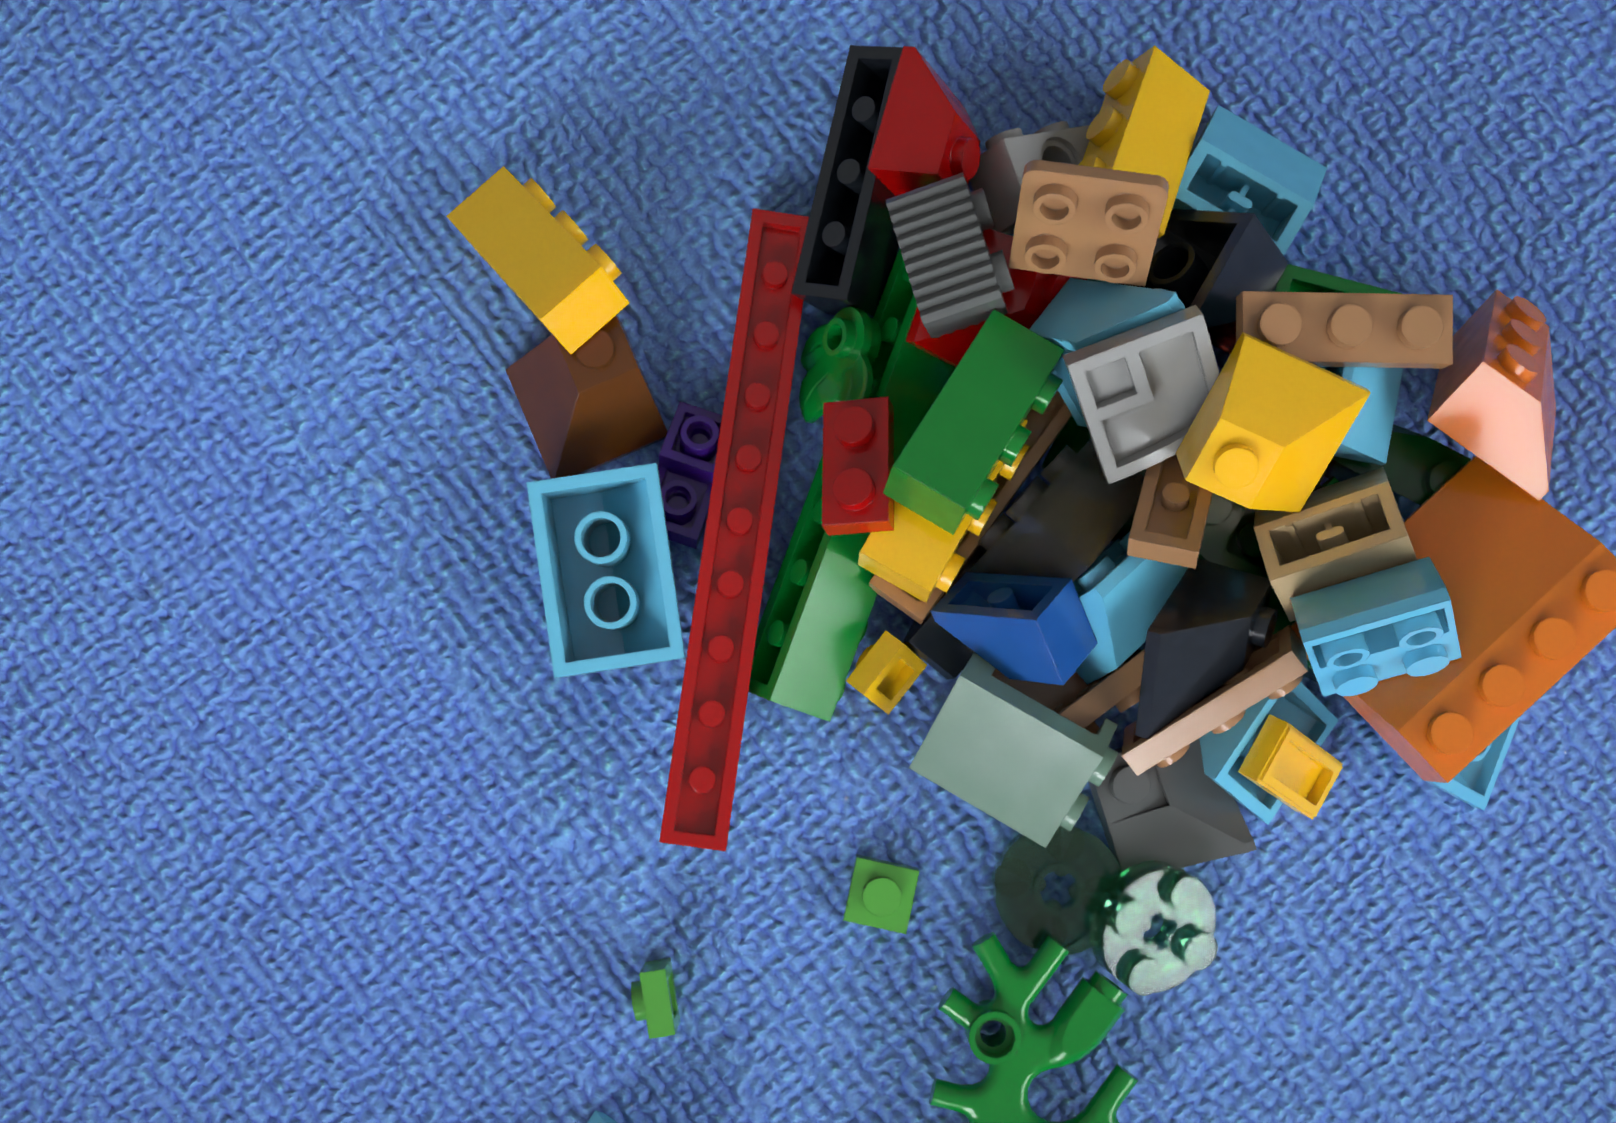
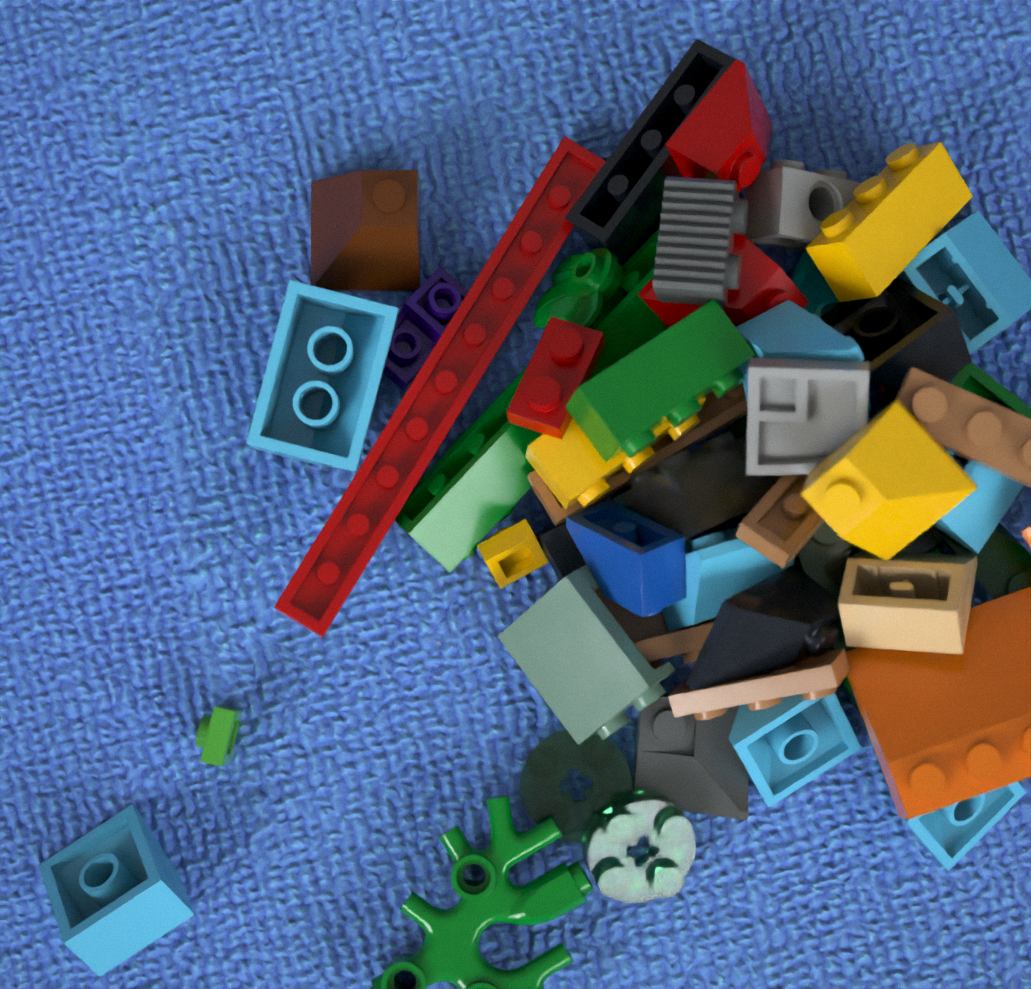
camera: 25 degrees right, 0 degrees up
yellow brick [446,166,630,355] -> none
bright green plate [843,854,919,934] -> none
medium nougat bracket [1009,160,1169,287] -> none
yellow tile [1238,714,1343,820] -> none
medium azure slope [1290,557,1462,697] -> none

